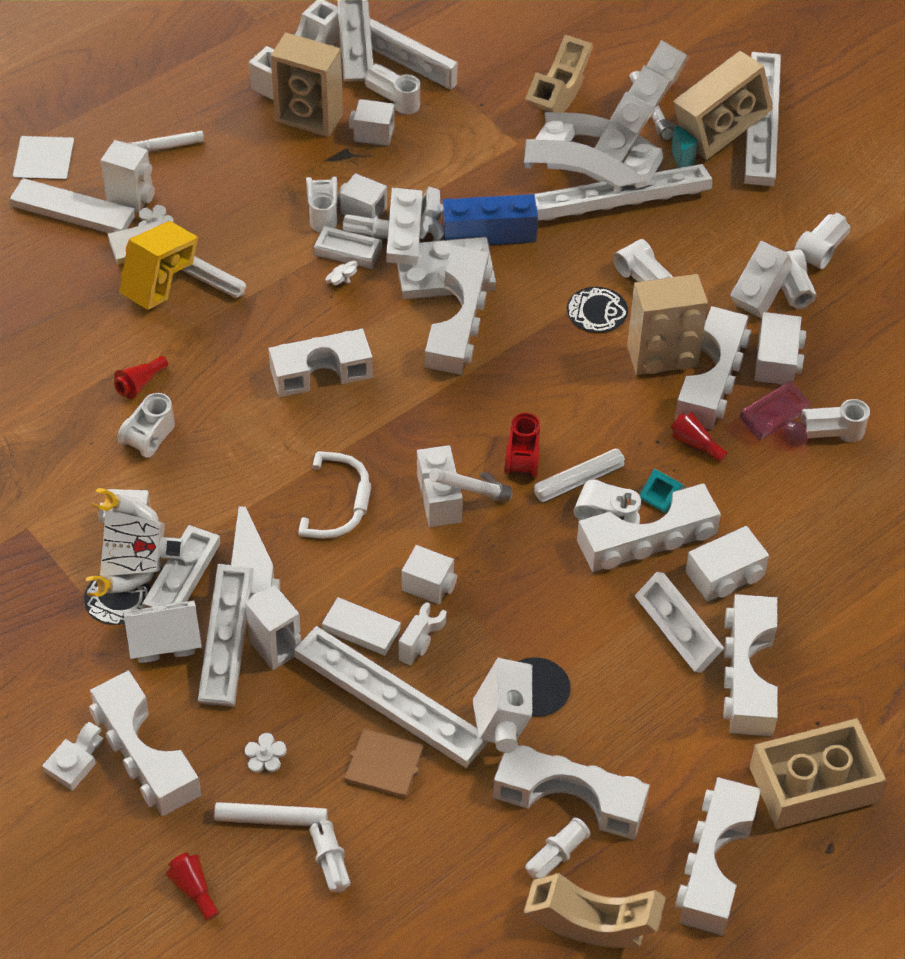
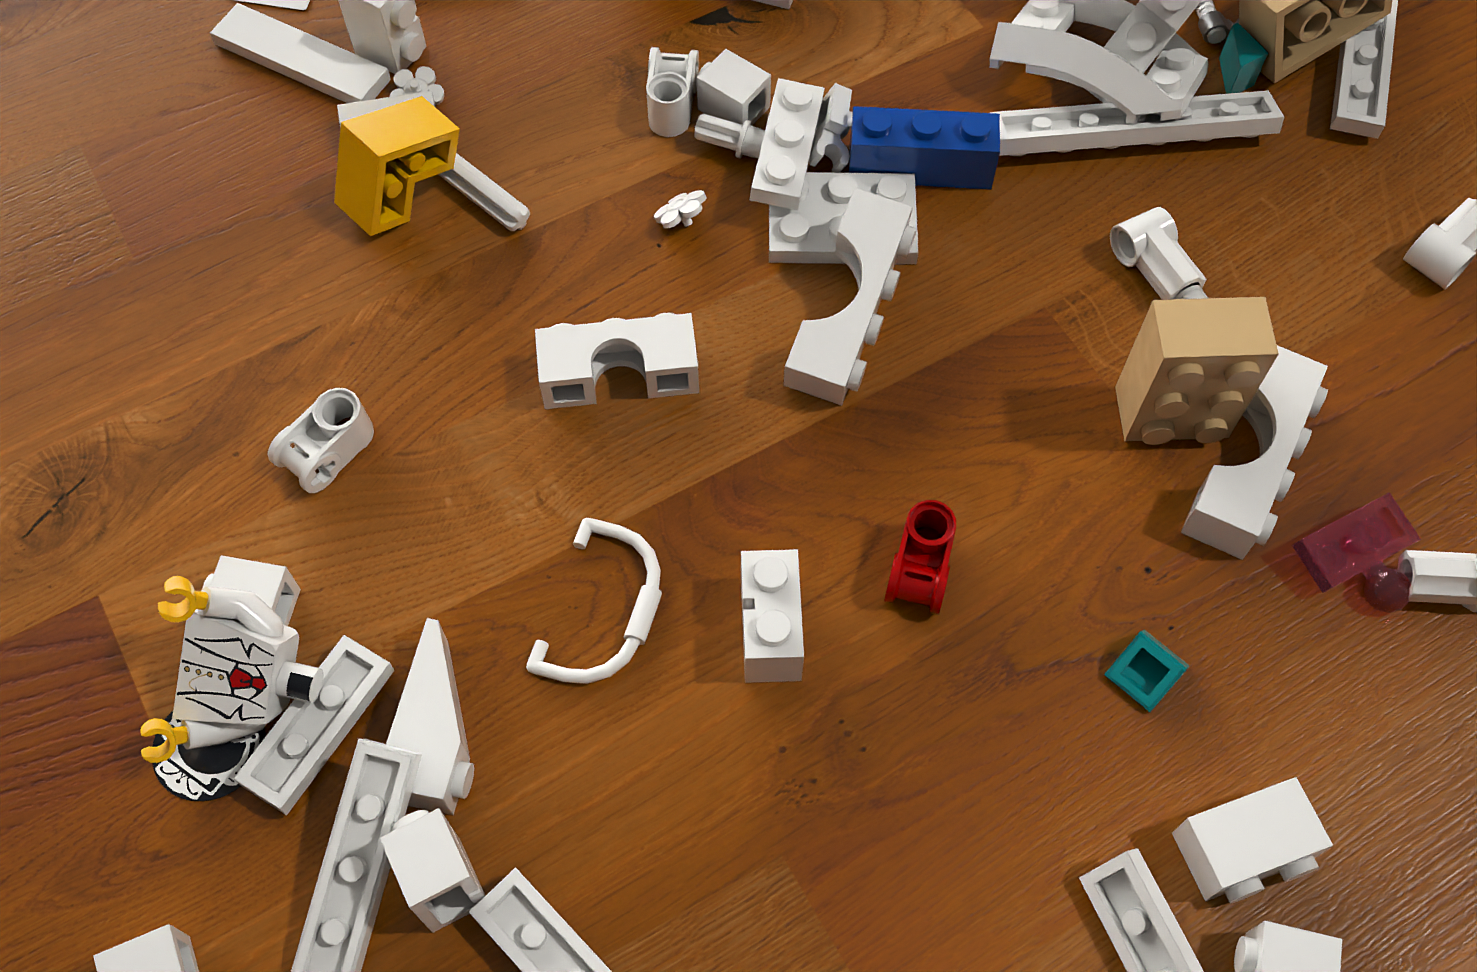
camera: 10 degrees right, 10 degrees up
red cone [114,355,168,399] -> none
white brick [124,601,202,662] -> none
white tile [314,226,382,269] -> none
white tile [322,597,401,656] -> none
white plate [399,603,446,666] -> none
white brick [402,545,457,605] -> none
white piece [429,468,512,503] -> none
white axle [534,449,625,502] -> none
black sticker [567,286,628,333] -> none
white piece [573,480,641,524] -> none
white arch [577,483,721,572] -> none
red cone [671,412,728,463] -> none
white brick [730,241,793,319] -> none
white brick [754,312,806,386] -> none
white piece [781,249,816,310] -> none

